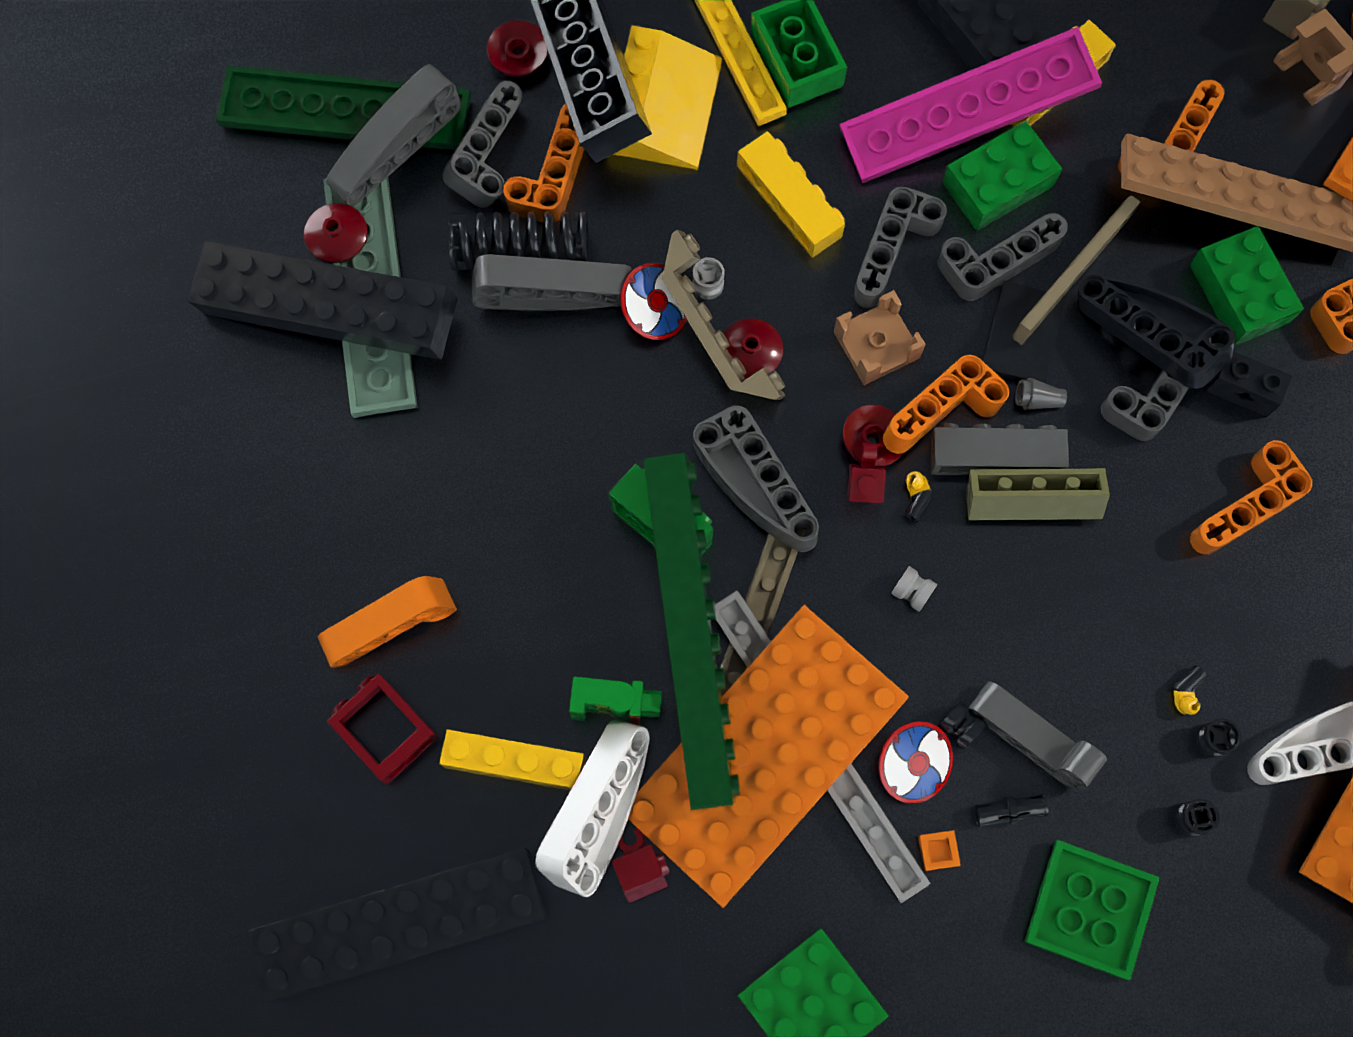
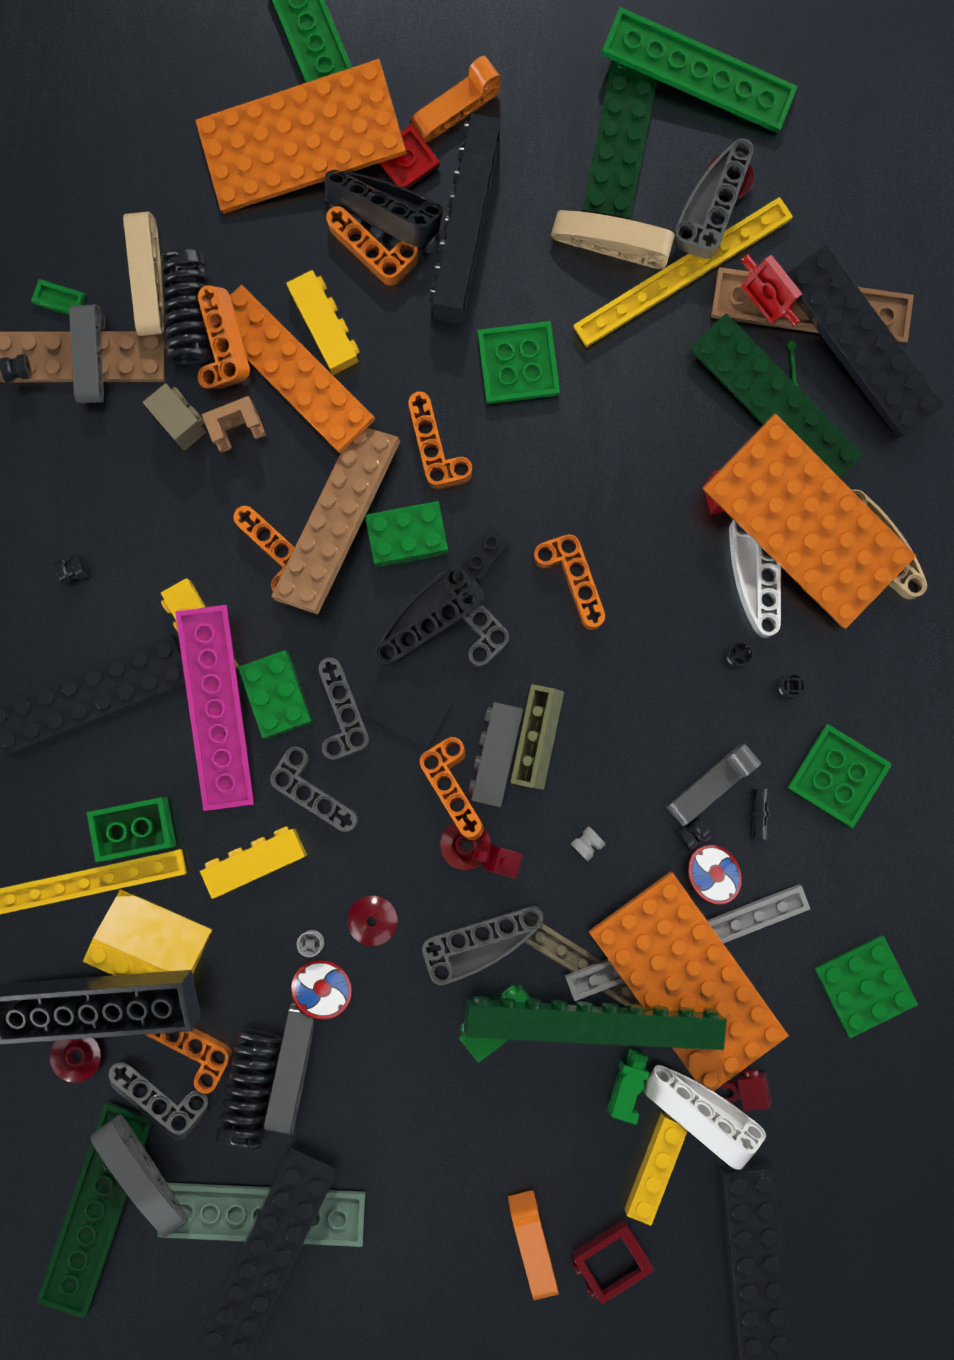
camera: 75 degrees left, 10 degrees up
dark red dish [304,203,368,263] -> none
dark tan slope [662,230,785,400] -> none
medium nougat panel [833,290,926,385] -> none
arm [904,471,933,522] -> none
orange plate [918,830,961,871] -> none
dark tan tile [1013,195,1140,345] -> none
dark grey cone [1015,378,1067,410] -> none
arm [1174,665,1207,715] -> none

